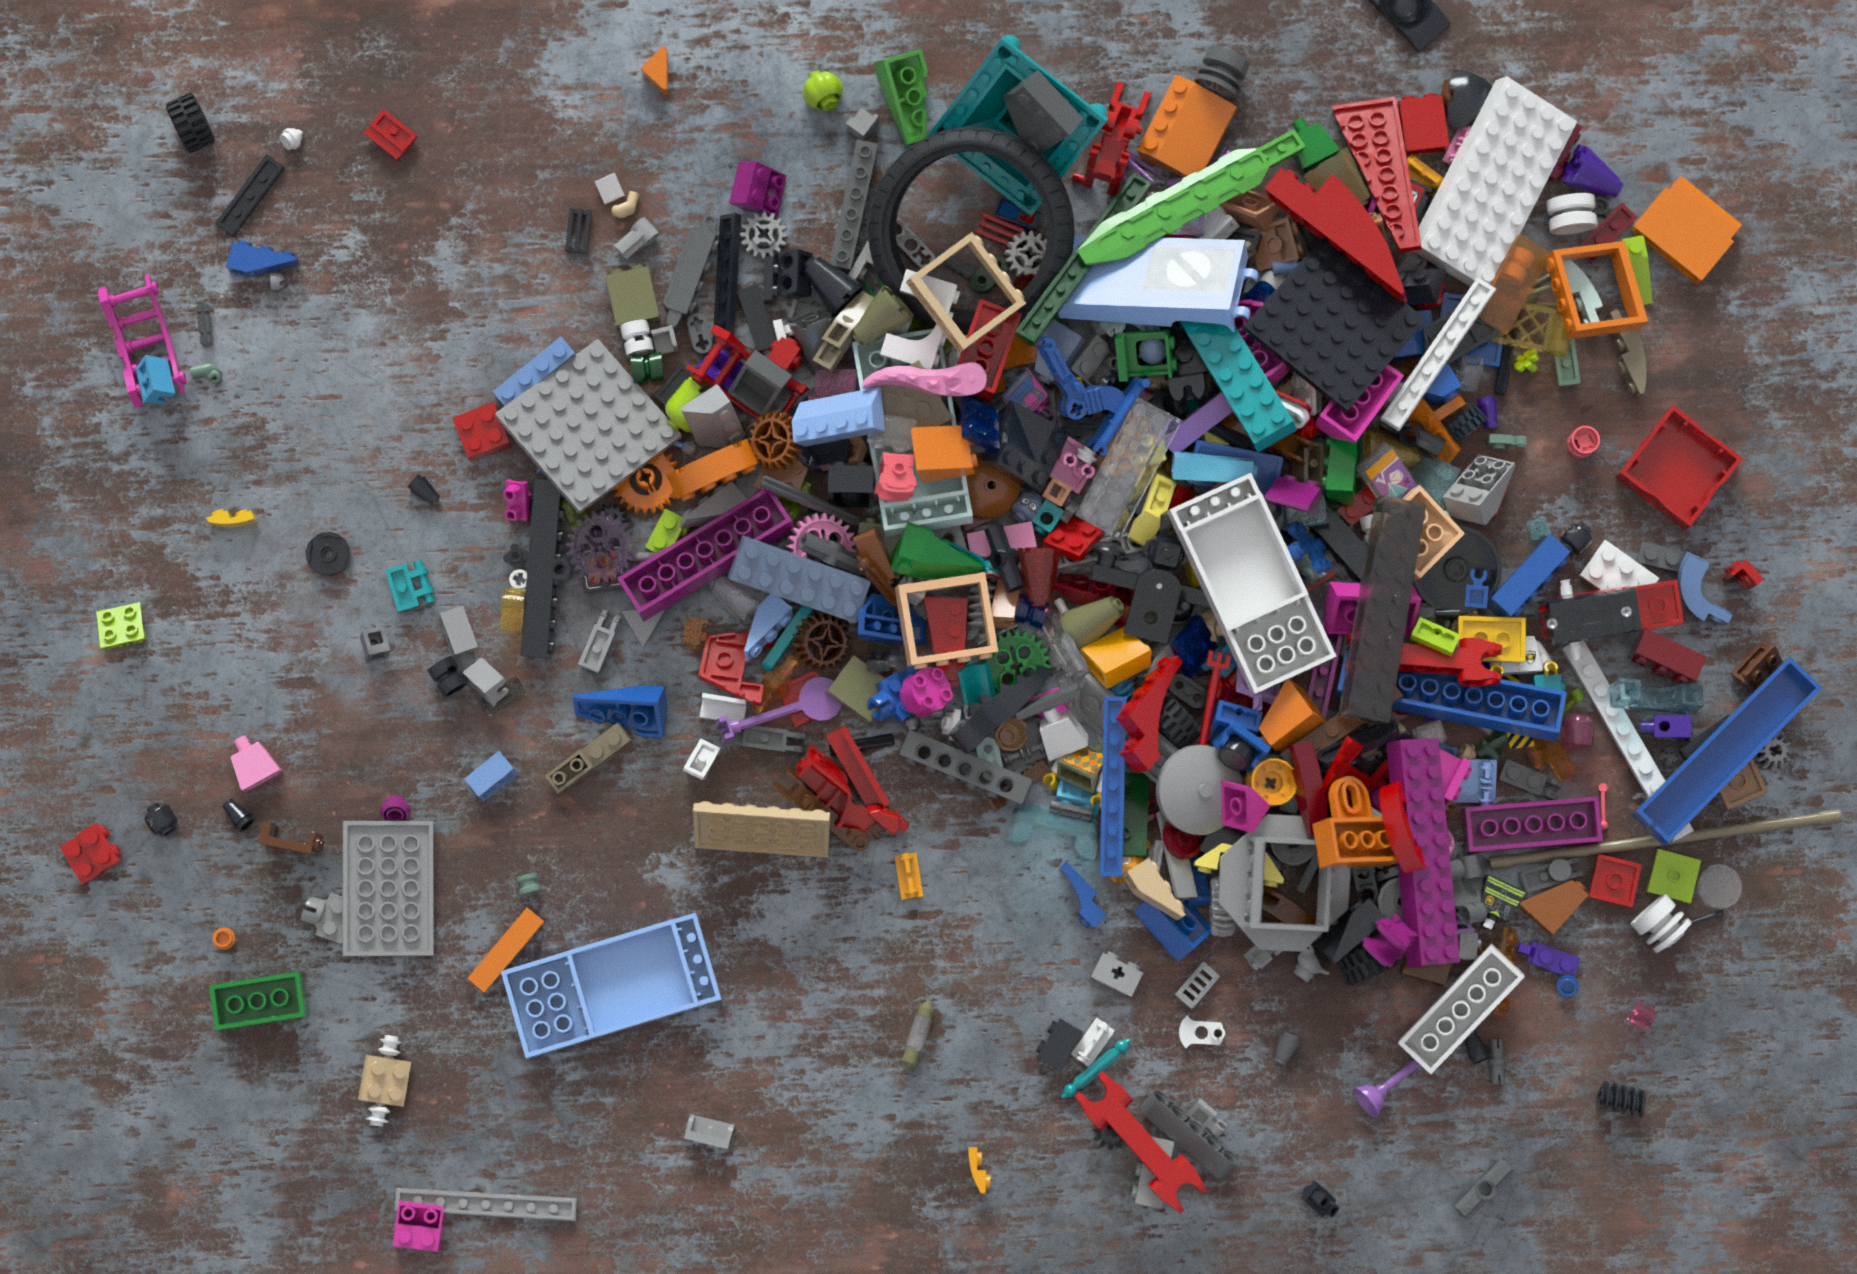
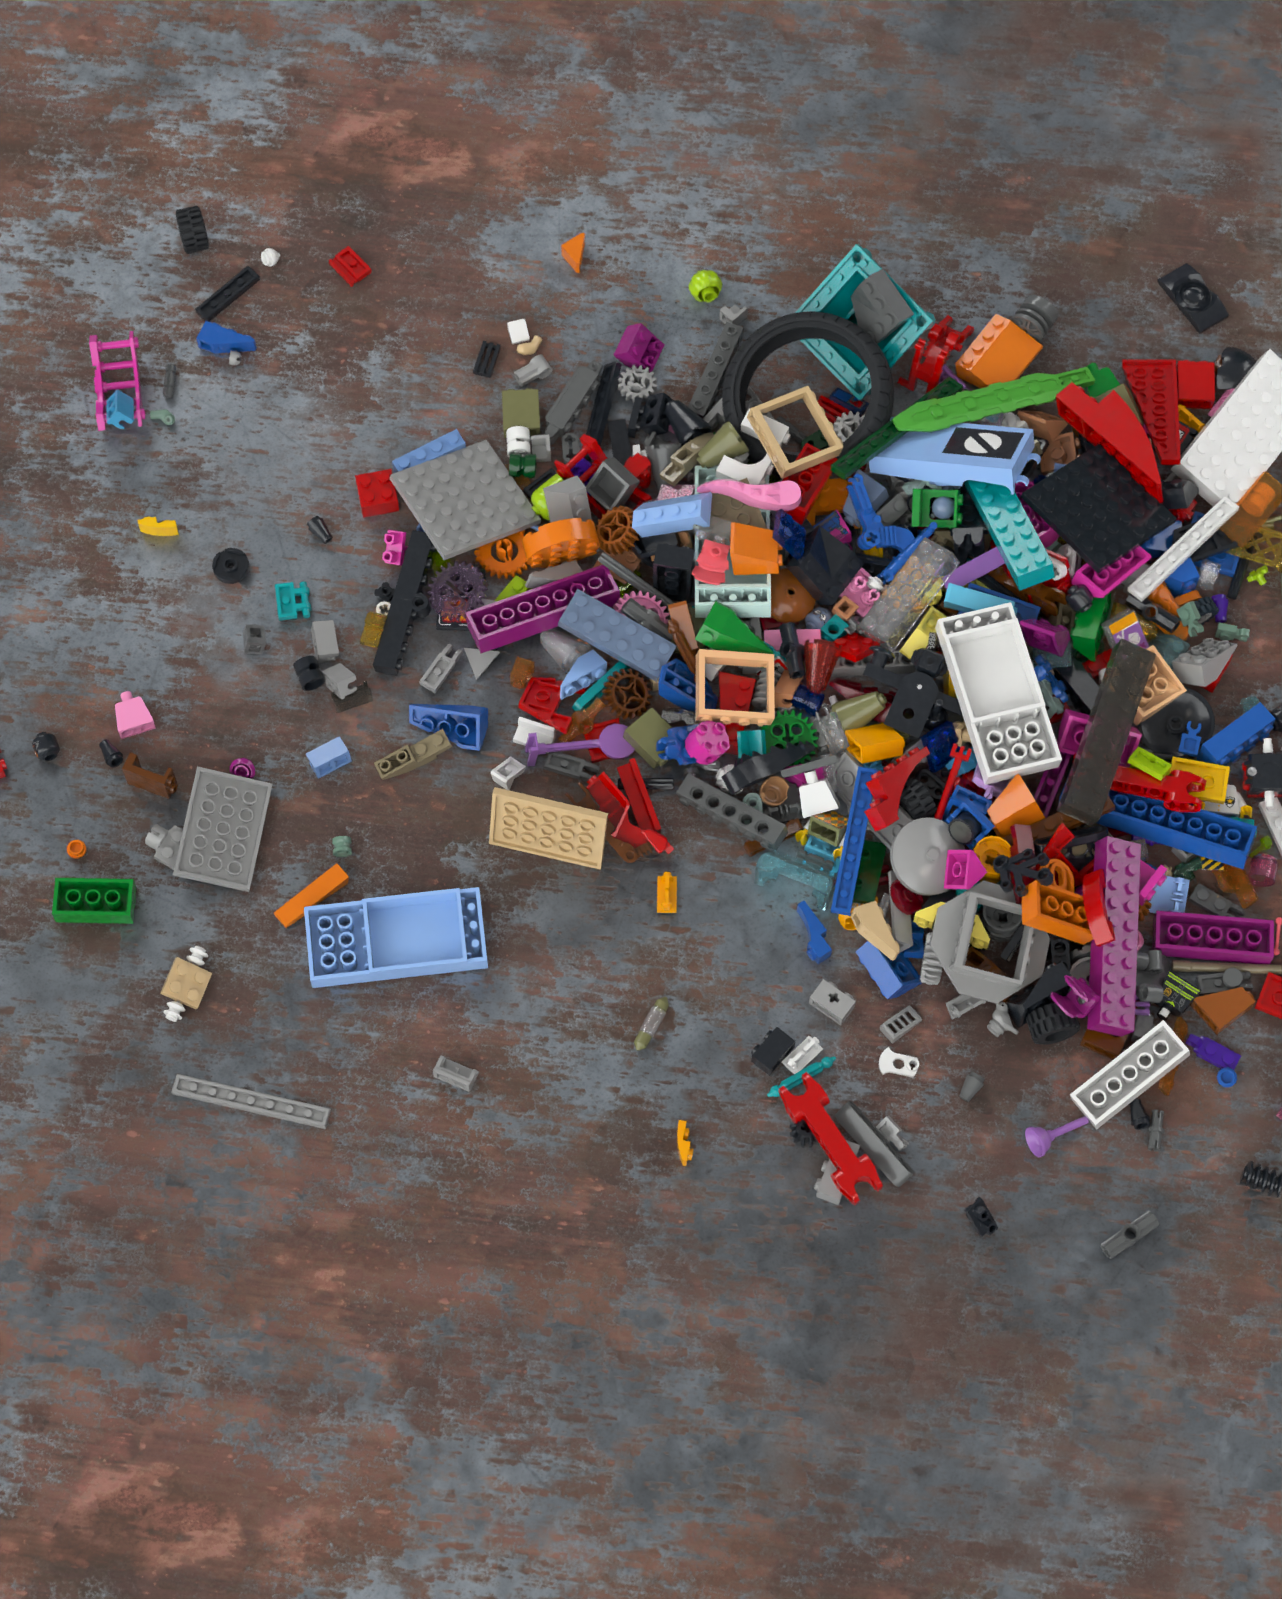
camera: 15 degrees right, 15 degrees down
lime hinge [96,602,147,650] -> none
dark pink slope [392,1200,444,1252] -> none
bright green wedge [873,49,927,145] -> none
none -> black plant [993,848,1054,897]
none -> black head [1065,584,1094,613]
none -> sand green plate [1176,601,1204,637]

